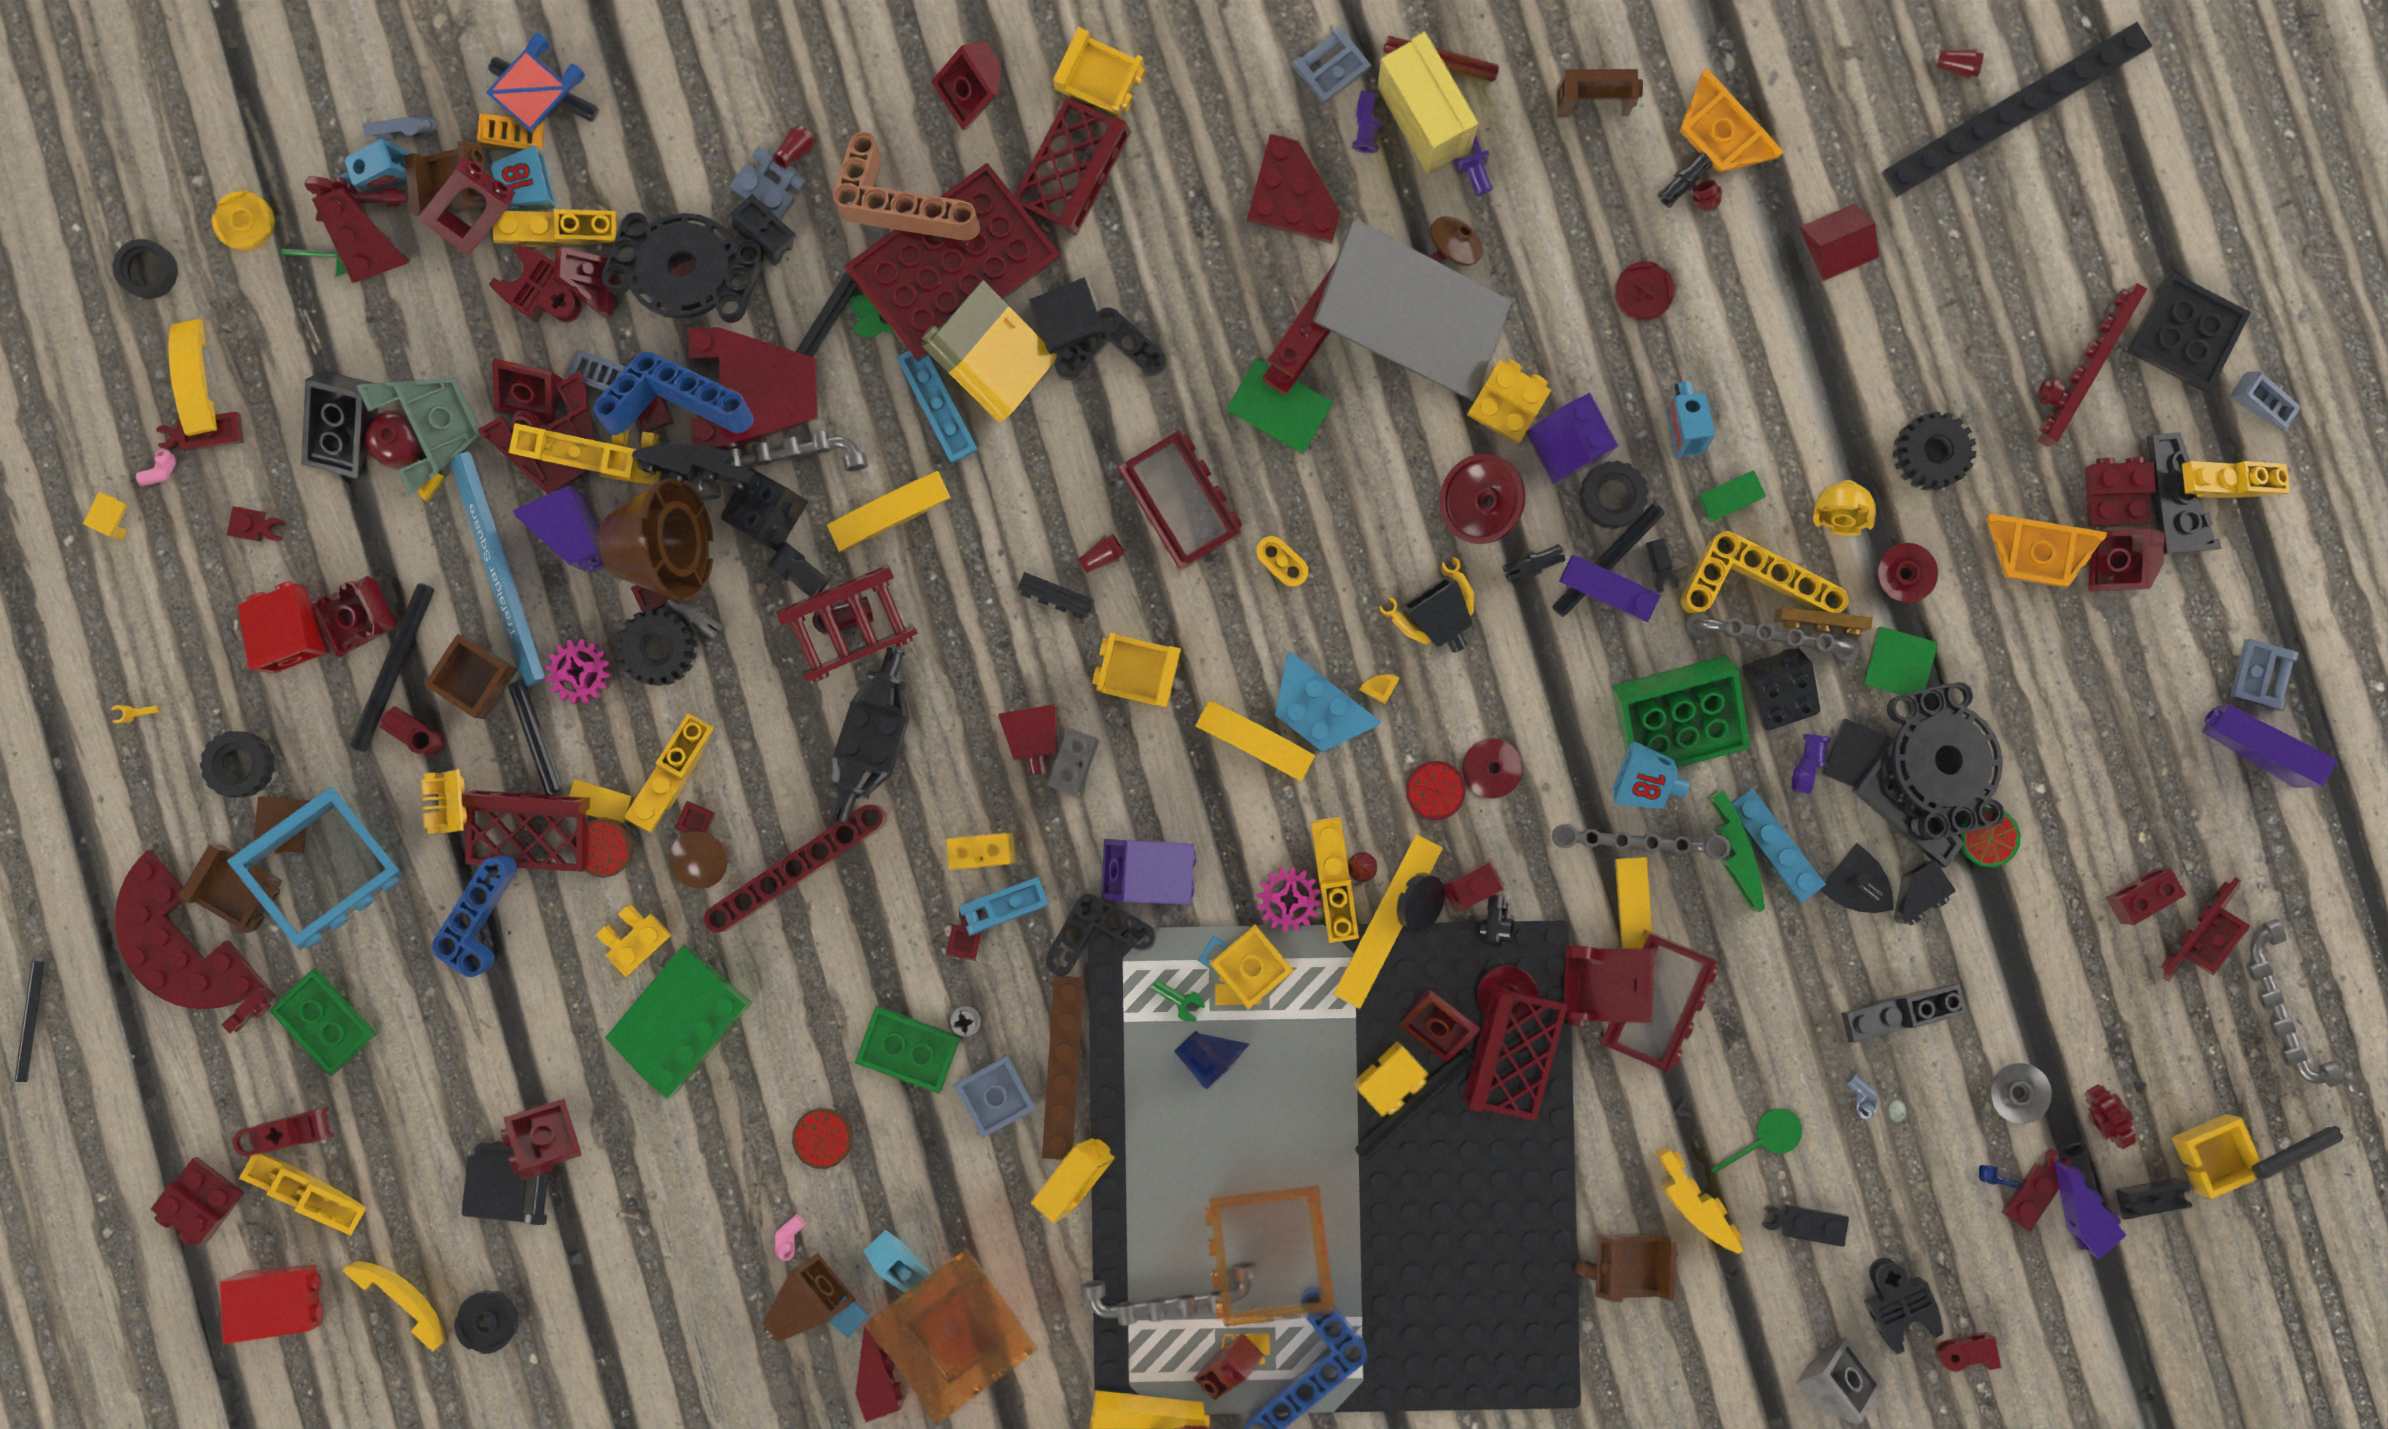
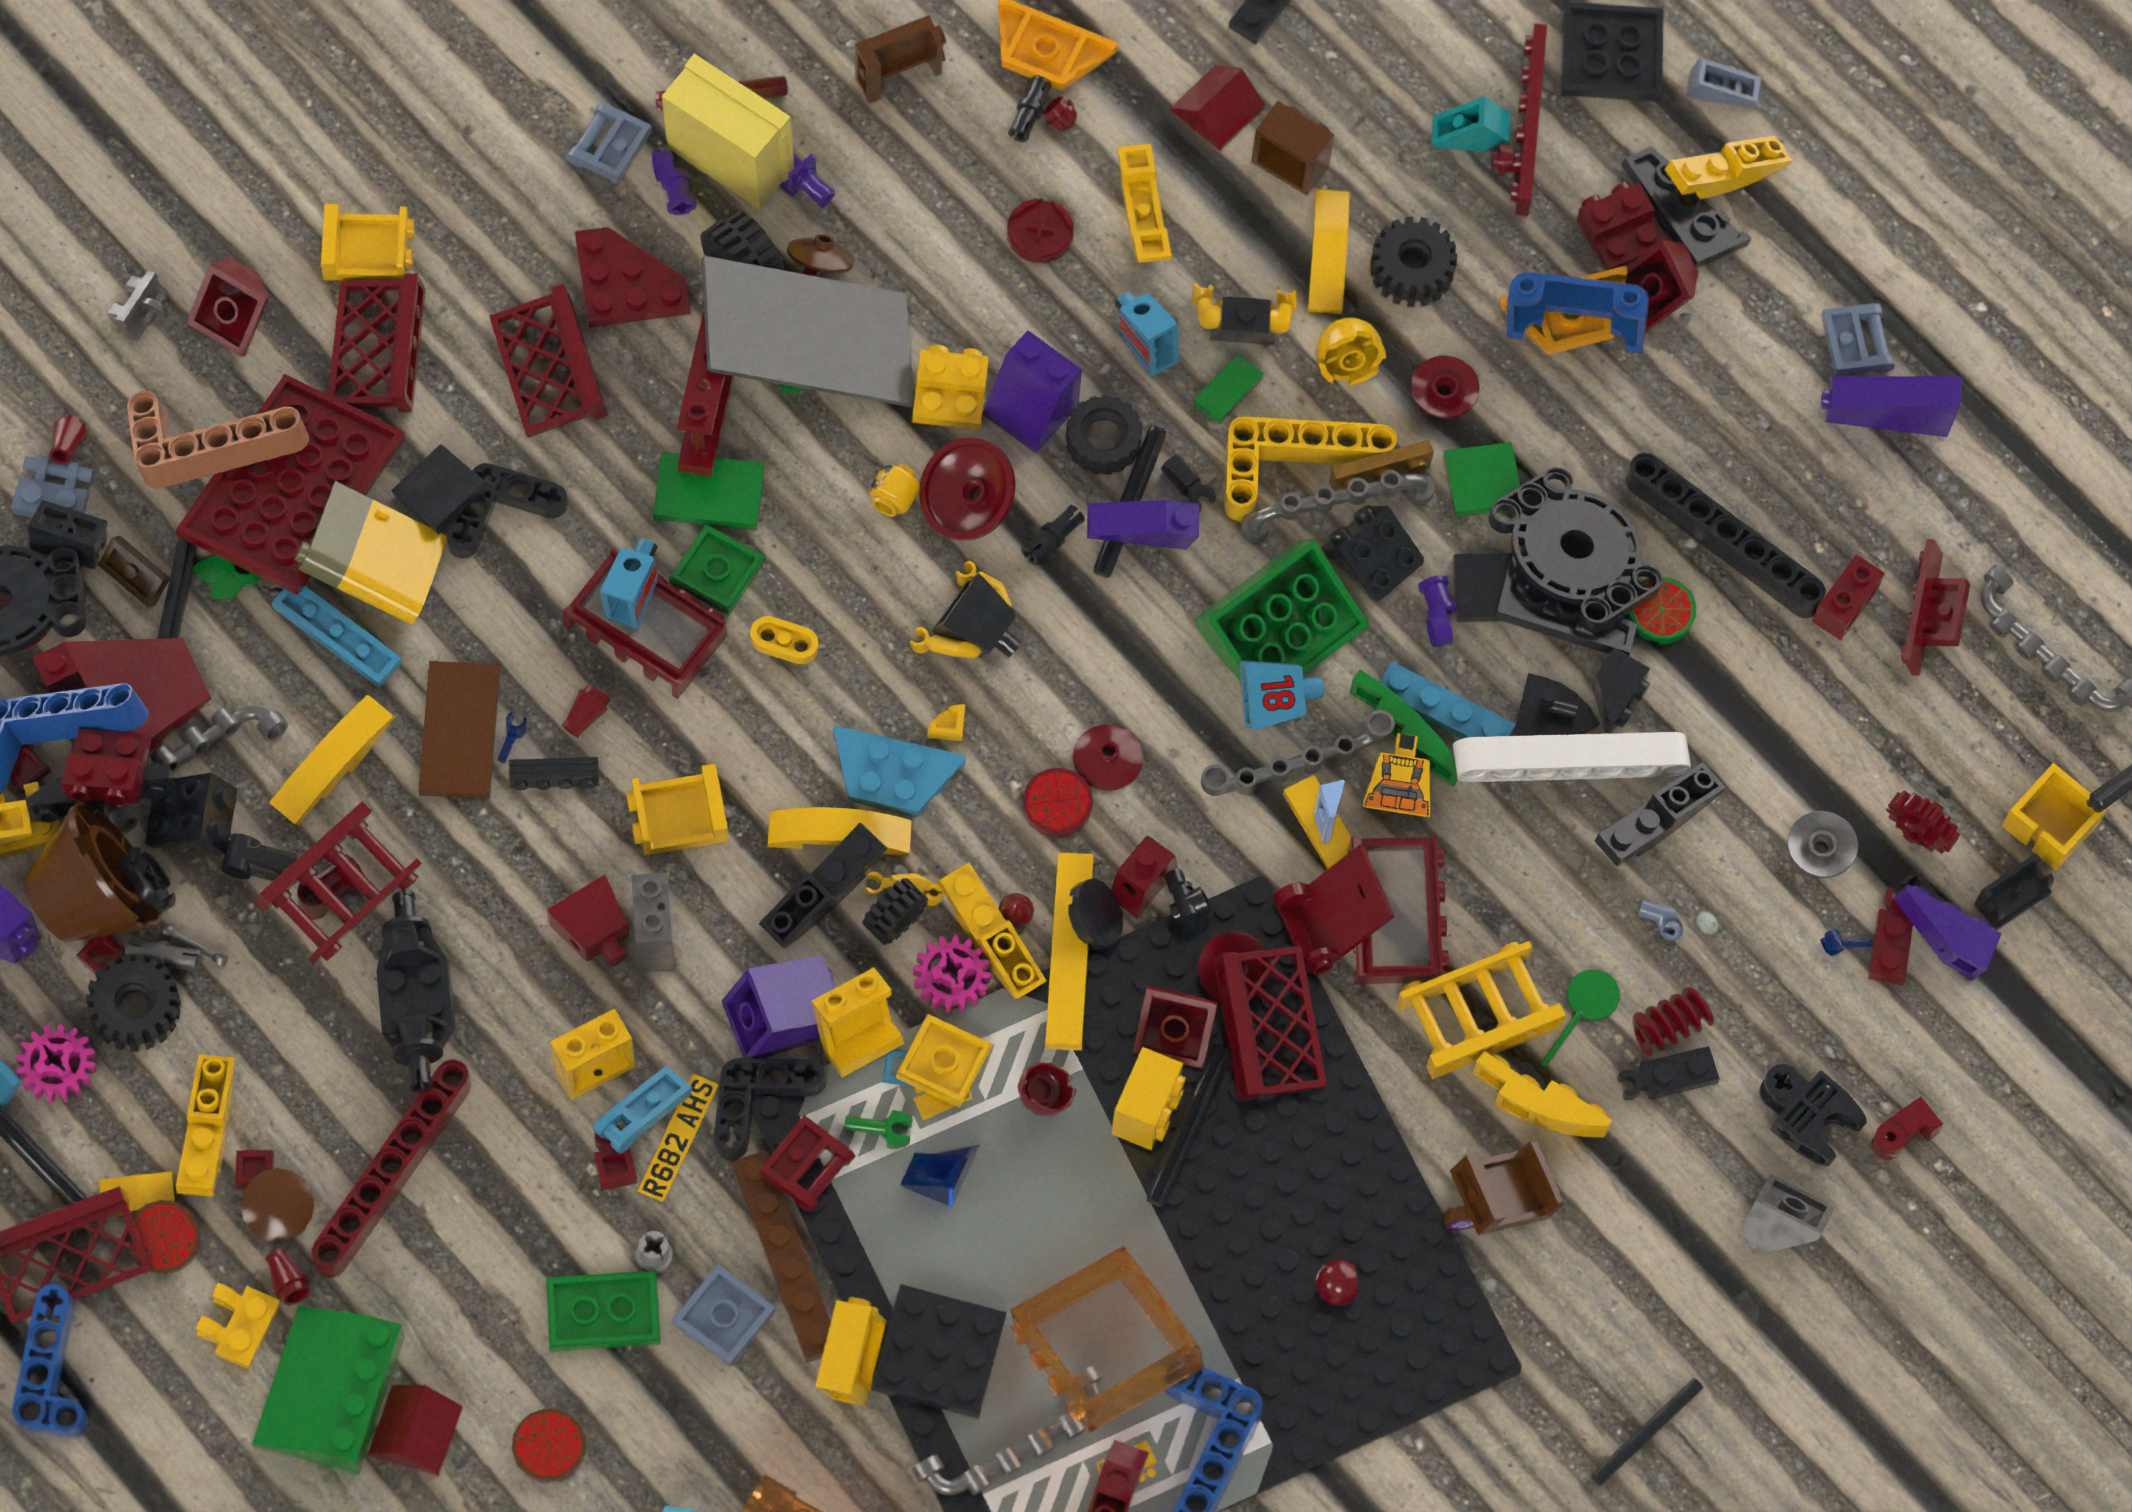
camera: 30 degrees left, 20 degrees down
none -> dark red plate [61,729,151,805]
none -> dark brown plate [98,536,170,608]
none -> flat silver hips [108,270,169,341]
none -> black tile [121,846,176,914]
none -> flat silver hinge [162,924,228,966]
none -> dark red cone [265,1249,310,1305]
none -> dark red slope [368,1385,463,1477]
none -> reddish brown tile [418,661,500,799]
none -> dark red fence [489,284,608,438]
none -> clear blue hand [497,712,527,763]
none -> dark azure torso [600,539,658,629]
none -> yellow sticker [637,1074,719,1203]
none -> green tile [669,524,765,616]
none -> black tyre [700,209,785,271]
none -> black slope [759,822,888,949]
none -> dark red plate [759,1115,855,1212]
none -> yellow panel [812,968,904,1078]
none -> black tyre [862,878,928,945]
none -> yellow arm [864,872,943,906]
none -> yellow head [869,463,920,517]
none -> black plate [871,1284,1007,1419]
none -> dark red hair [1018,1062,1076,1116]
none -> yellow slope [1118,143,1172,263]
none -> torso [1191,283,1297,345]
none -> reddish brown piece [1251,100,1335,196]
none -> yellow slope [1308,189,1349,314]
none -> light blue slope [1313,780,1345,844]
none -> dark red piece [1316,1259,1358,1306]
none -> torso [1362,733,1430,817]
none -> yellow fence [1396,941,1566,1079]
none -> teal slope [1432,96,1510,151]
none -> white beam [1453,732,1691,782]
none -> blue windscreen [1506,272,1649,354]
none -> black beam [1626,452,1826,618]
none -> dark red piece [1632,987,1714,1057]

